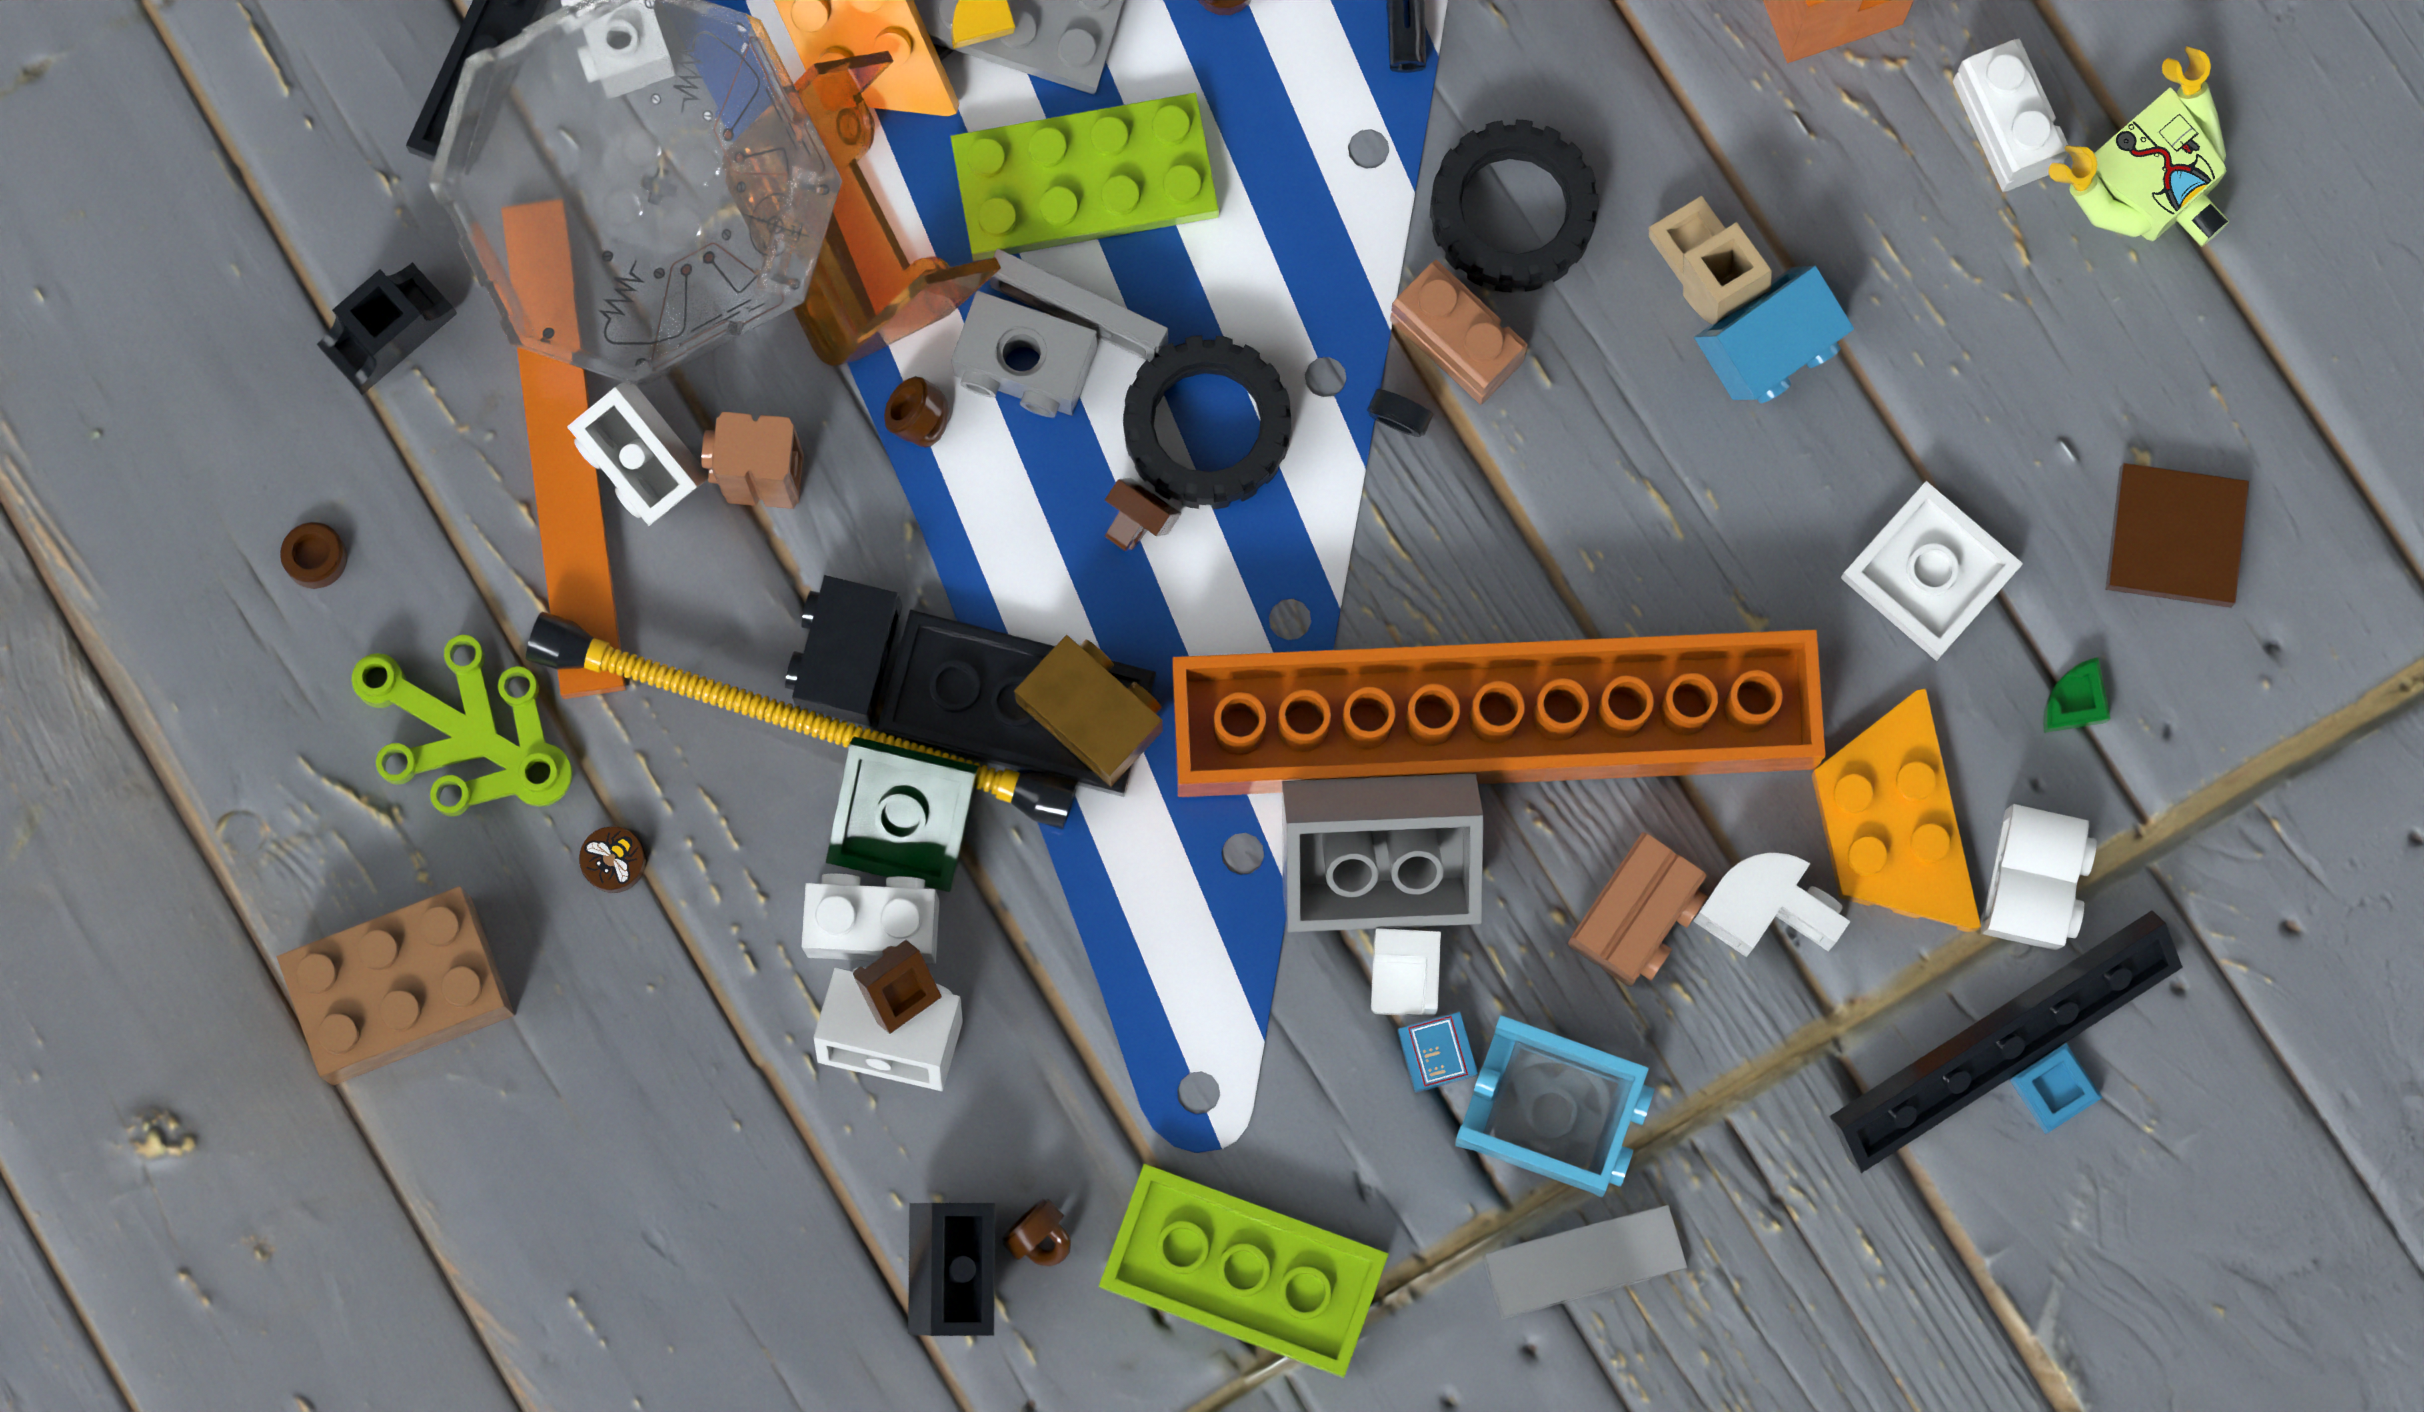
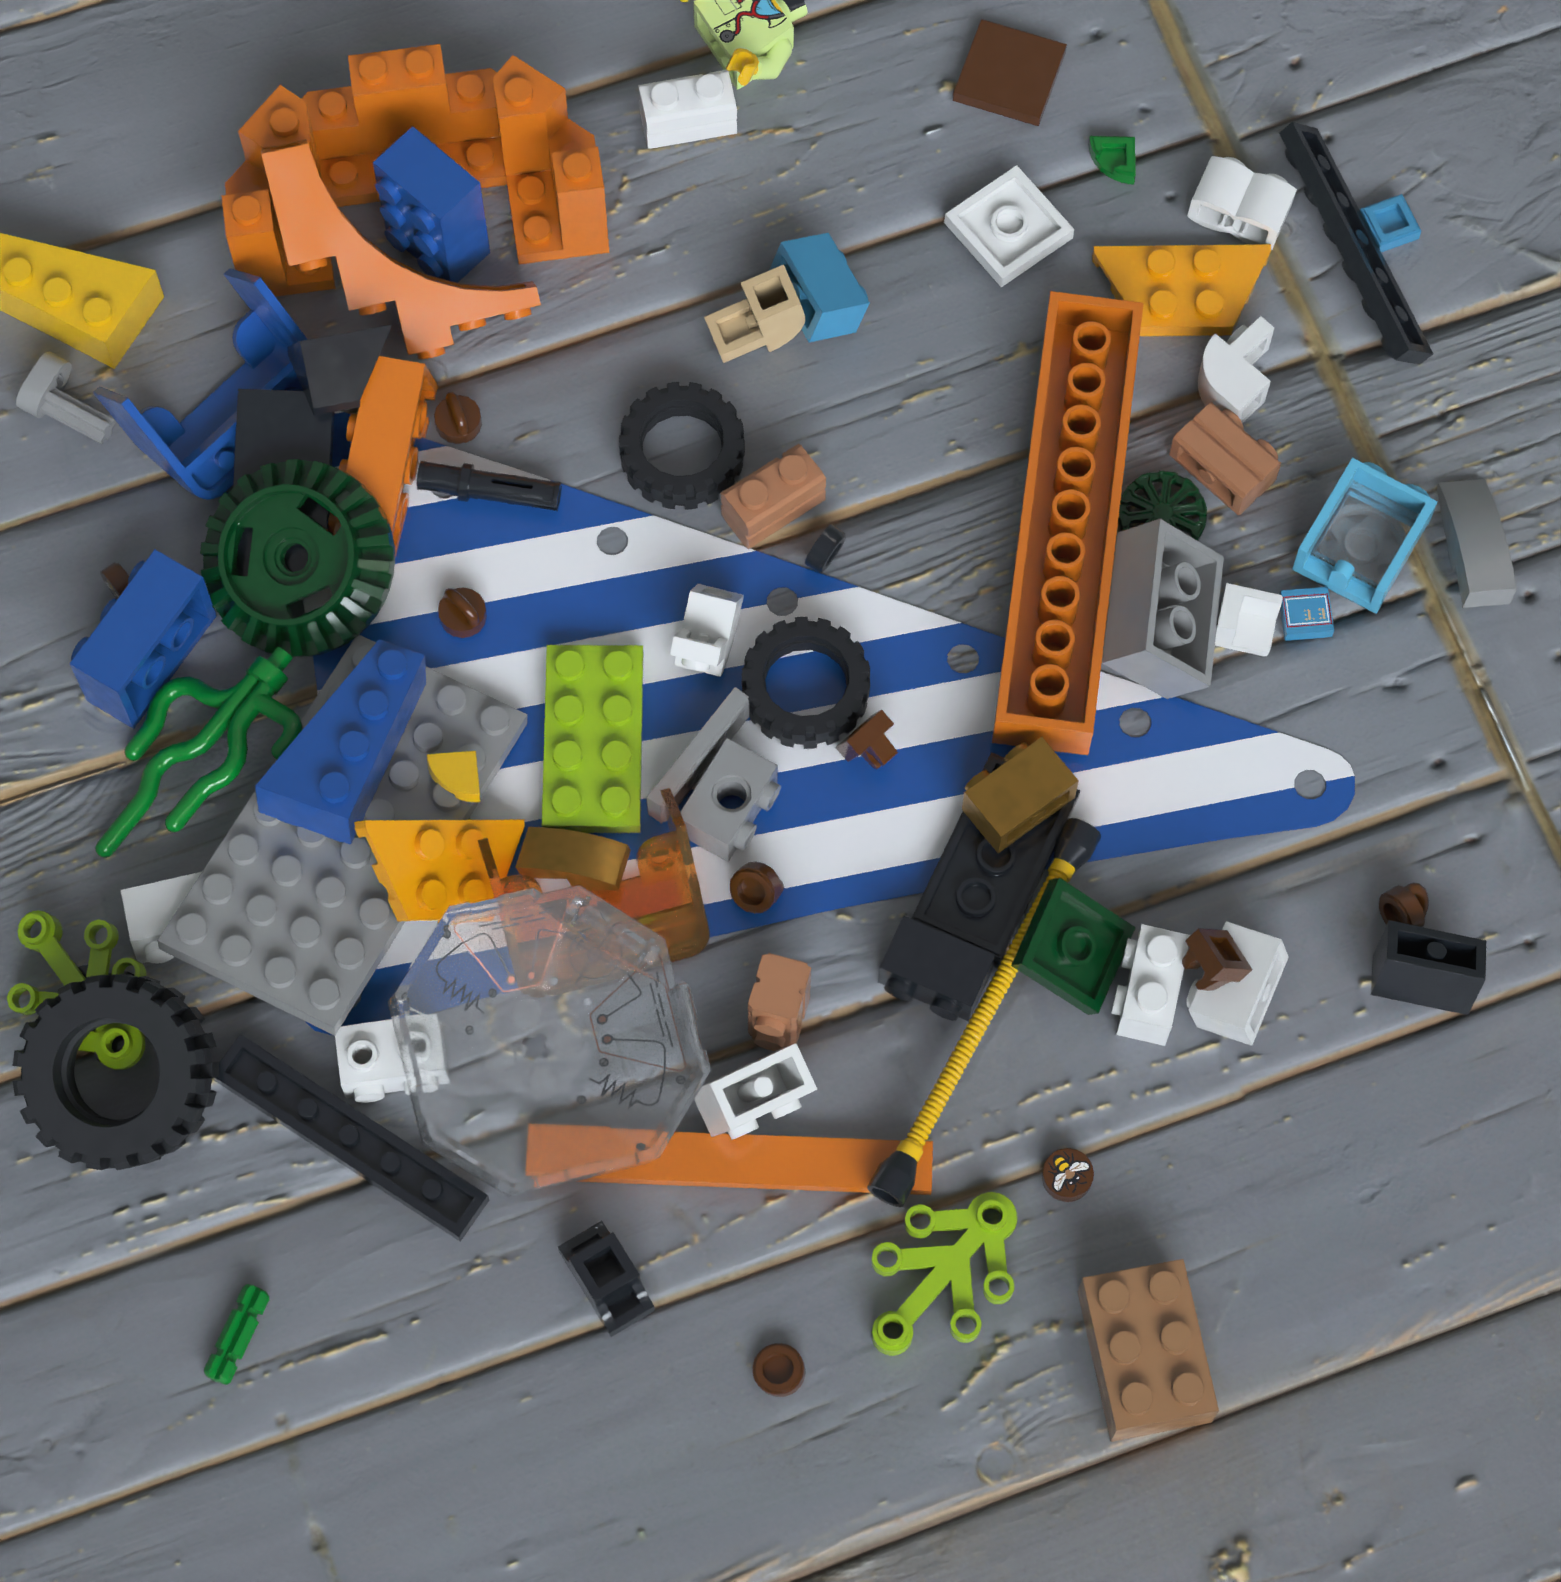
camera: 80 degrees left, 10 degrees down
lime plate [1099,1164,1389,1378] -> none
none -> pearl gold slope [516,827,631,891]
none -> white brick [670,584,744,676]
none -> dark green wheel [1118,470,1207,541]

